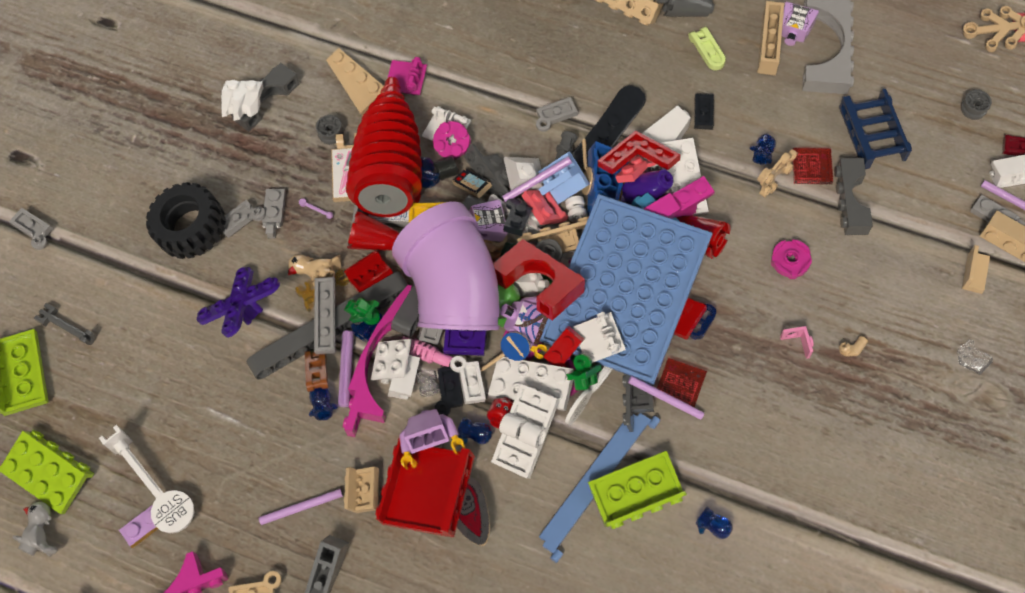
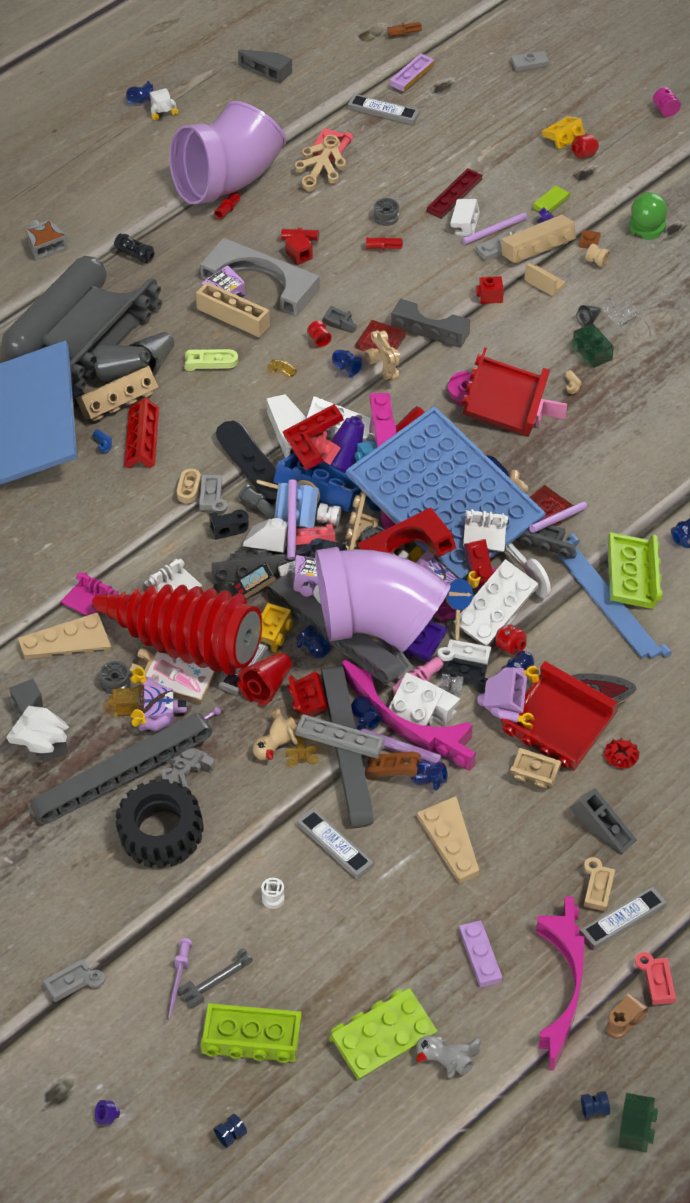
camera: 70 degrees left, 15 degrees down
white piece [99,425,194,533] -> none
dark purple piece [196,267,280,338] -> none
lavender bar [259,489,343,525] -> none
green hips [344,298,380,325] -> none
dark pink plate [433,121,471,160] -> none
white plate [491,384,560,479] -> none
green hips [567,354,602,390] -> none
black plate [694,93,714,130] -> none
dark blue fence [839,89,912,169] -> none
none -> dark grey beam [30,713,212,824]
none -> blue arm [92,429,112,453]
none -> clear yellow window [109,686,139,717]
none -> red fence [124,397,159,469]
none -> torso [130,667,187,732]
none -> lavender sword [168,938,192,1019]
none -> tan plate [177,468,201,503]
none -> black leg [209,510,249,540]
none -> white wheel [261,878,285,909]
none -> clear yellow arm [268,359,297,377]
none -> red pin [281,228,319,241]
none -> red brick [285,232,313,265]
none -> tile [297,808,374,879]
none -> red wheel [307,321,332,347]
none -> dark grey slope [322,306,357,332]
none -> red axle [366,236,403,251]
none -> tan wing [417,796,479,884]
none -> red panel [461,347,550,437]
none -> red brick [476,276,504,304]
none -> tan arm [509,470,528,494]
none -> clear green brick [572,323,614,368]
none -> piece [576,298,616,327]
none -> red gear [604,737,640,769]

